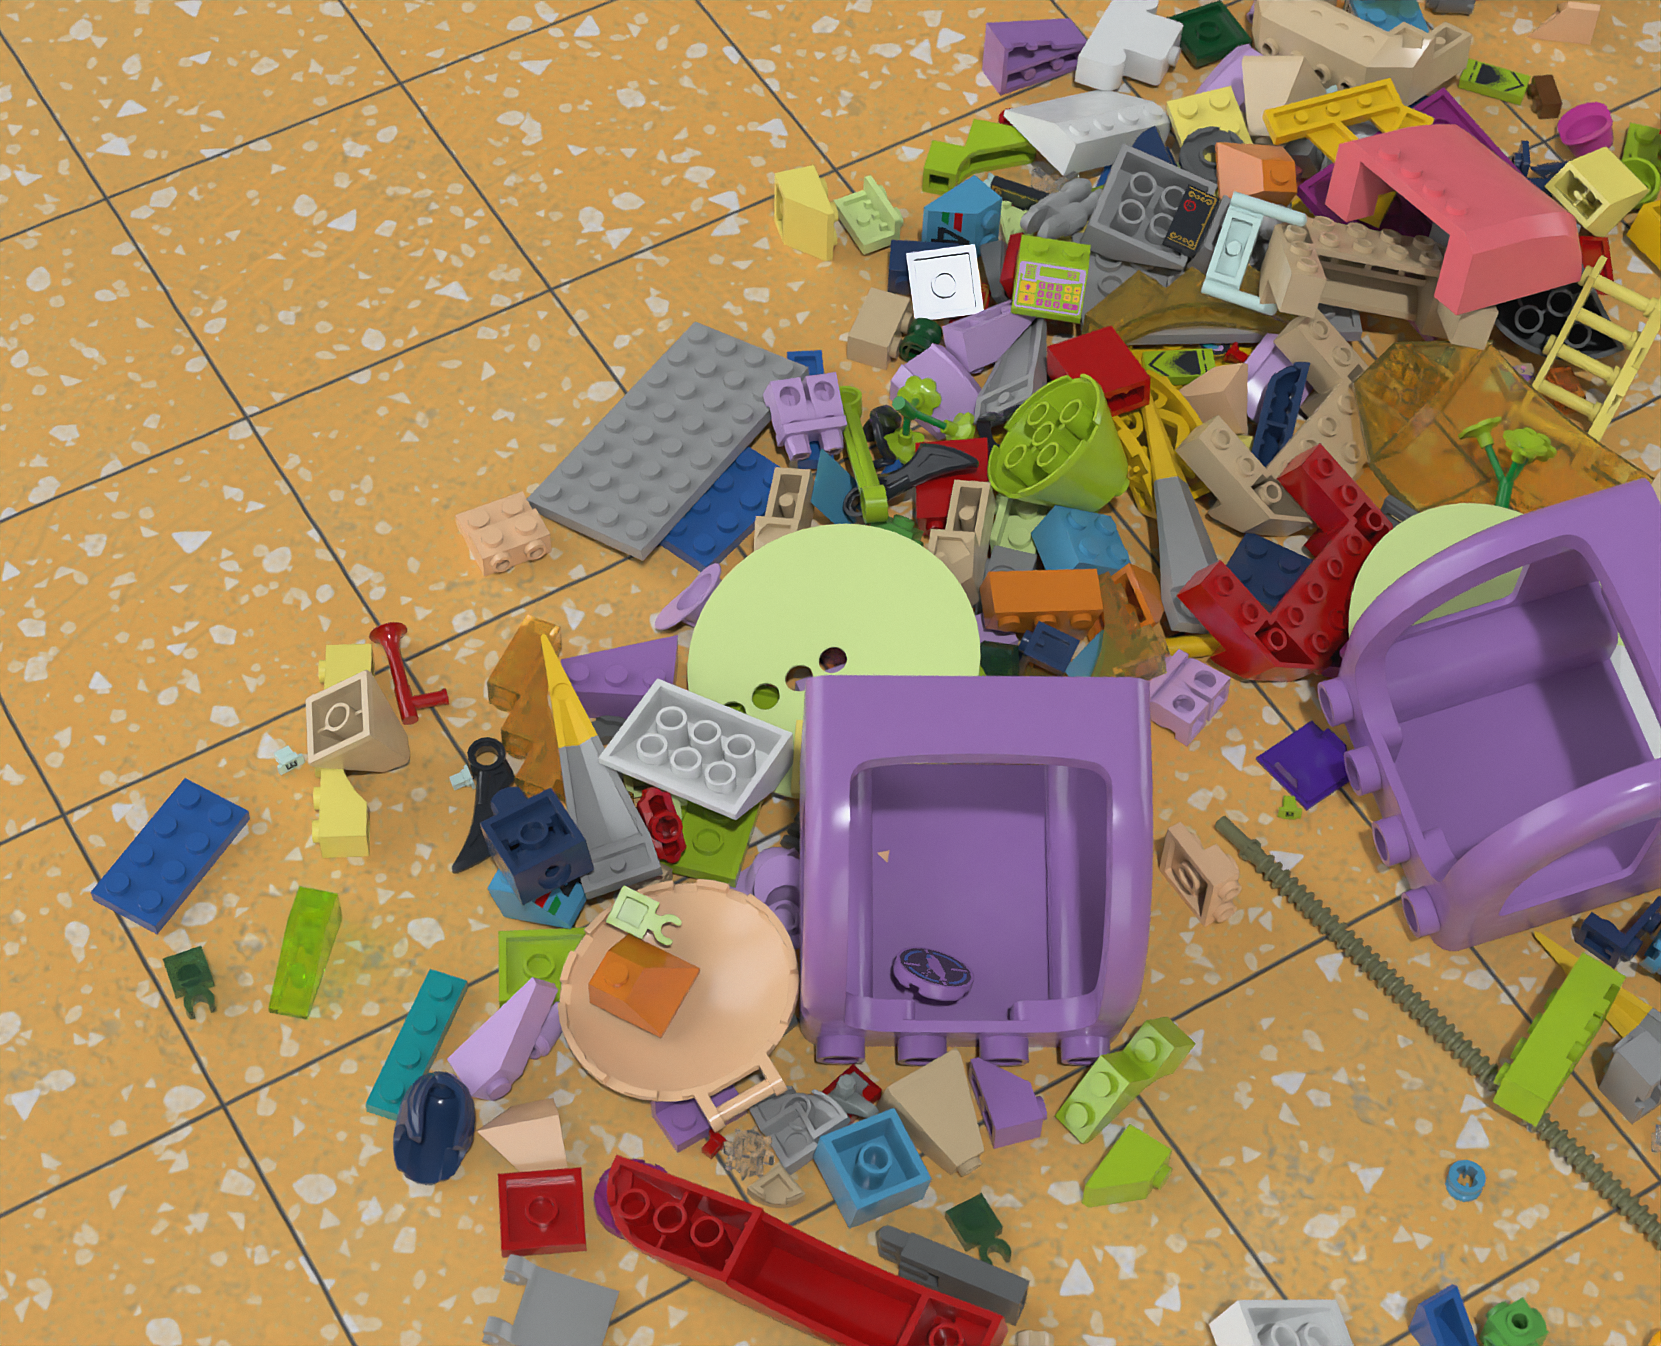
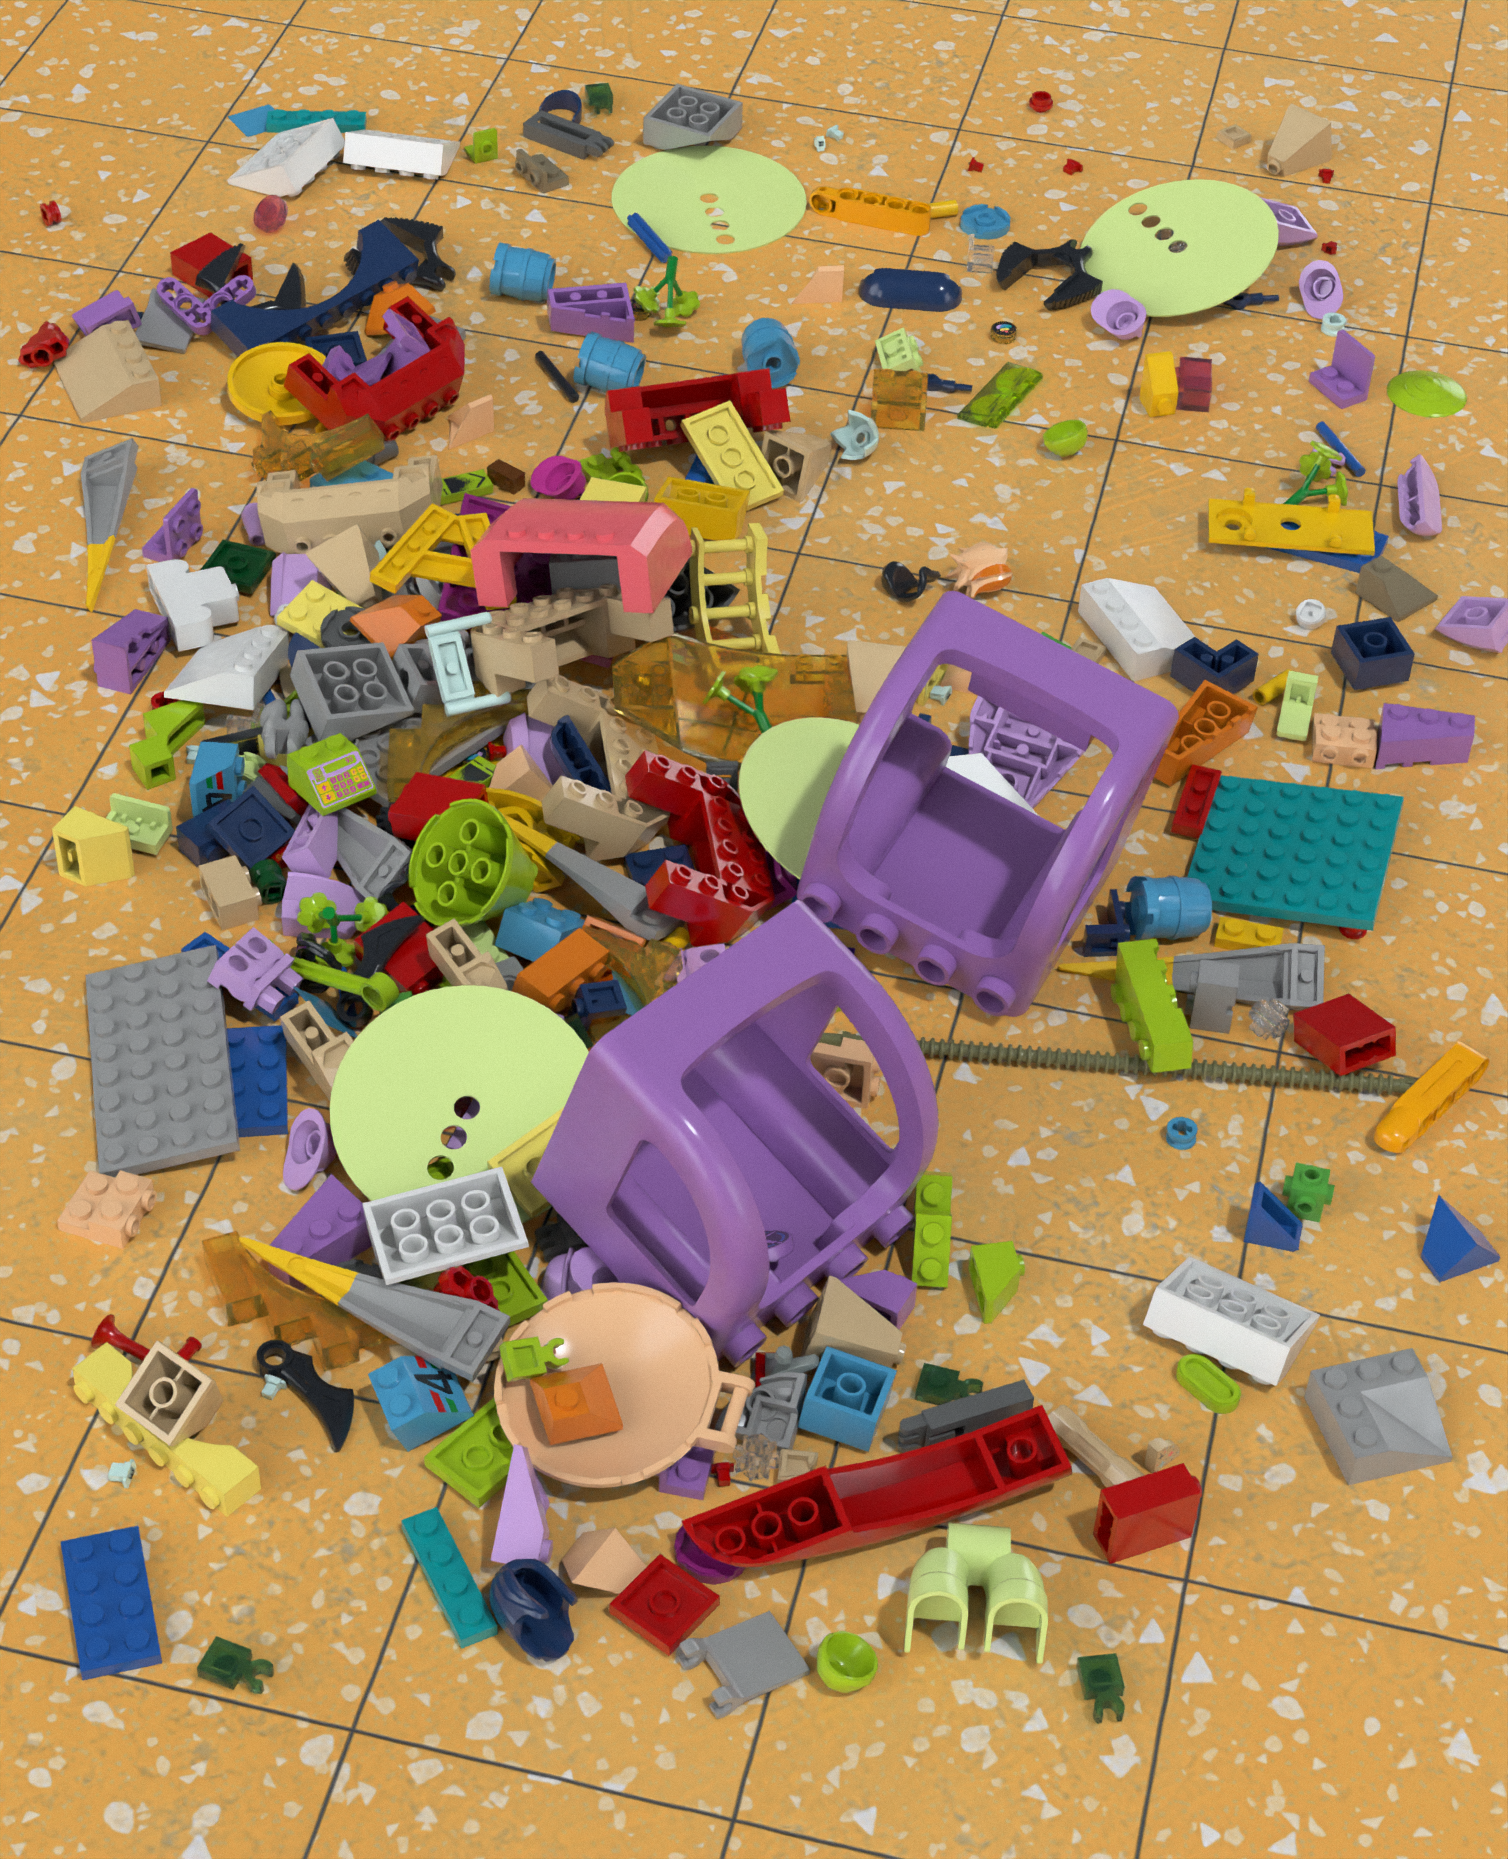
camera: 45 degrees left, 10 degrees down
clear neon green slope [268,886,343,1020] -> none
dark blue brick [480,787,594,905] -> none
black tile [1162,184,1220,259] -> none

